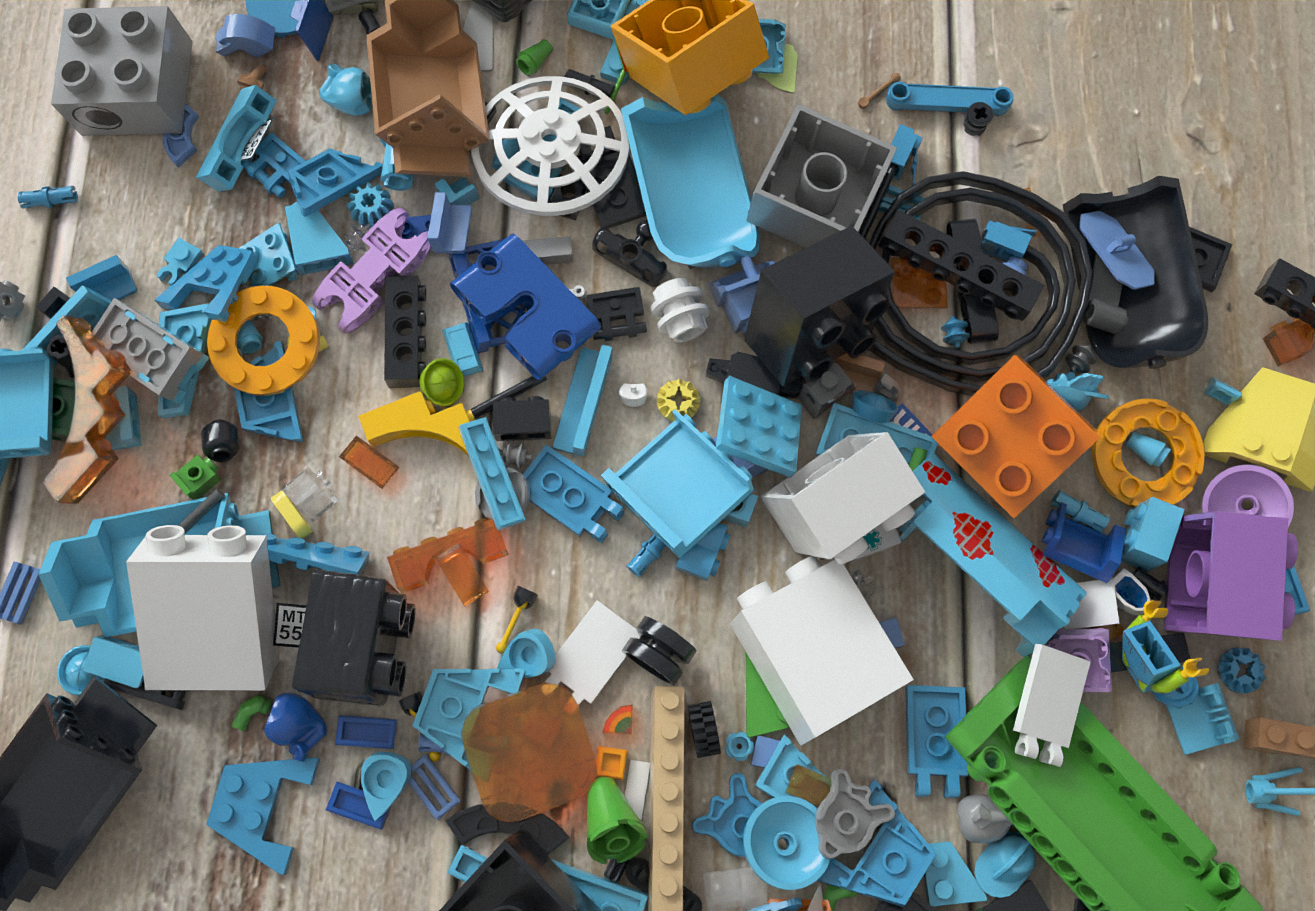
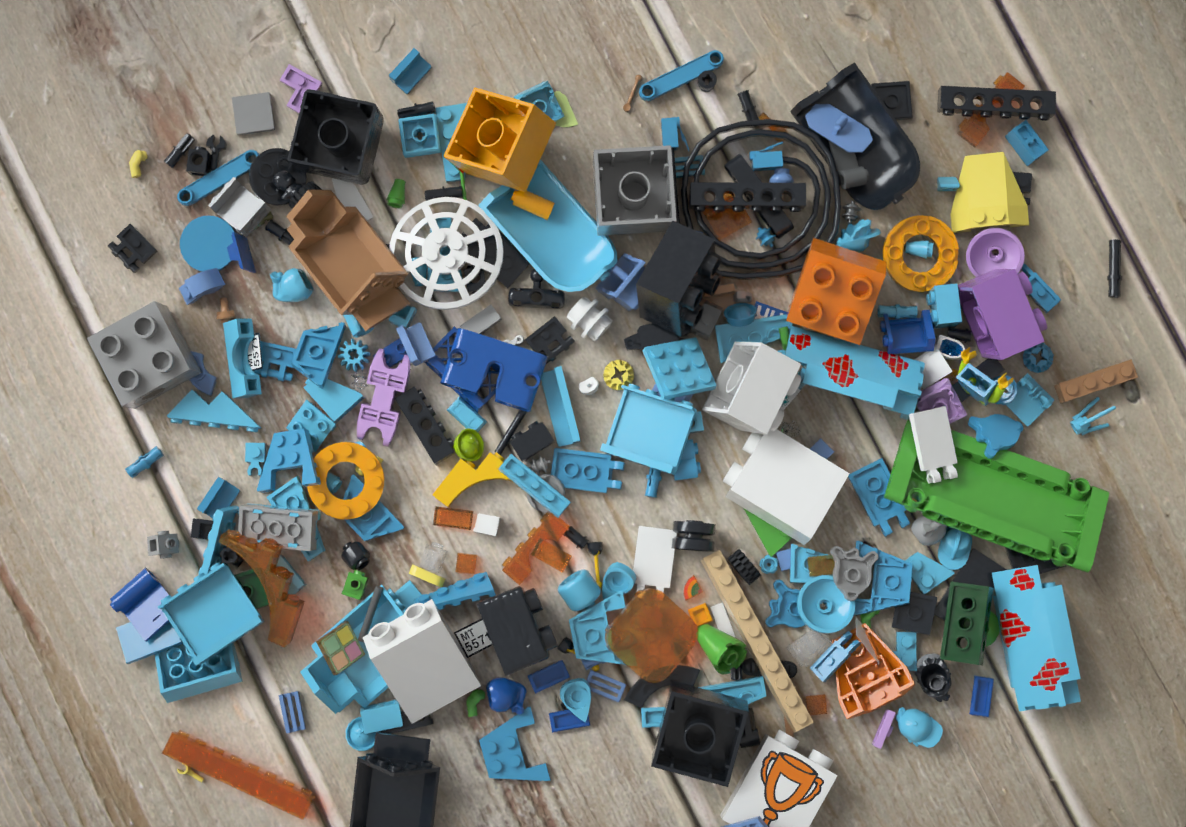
camera: 25 degrees left, 10 degrees up
none -> medium azure slope [167,390,261,432]
none -> tile [316,621,365,675]
none -> clear orange tile [456,553,477,574]
none -> white panel [473,513,501,537]
none -> light orange brick [511,190,555,220]
none -> medium azure head [558,569,601,612]
none -> black pin [564,526,589,550]
none -> black axle [737,90,759,128]
none -> dark azure tile [968,414,1023,459]

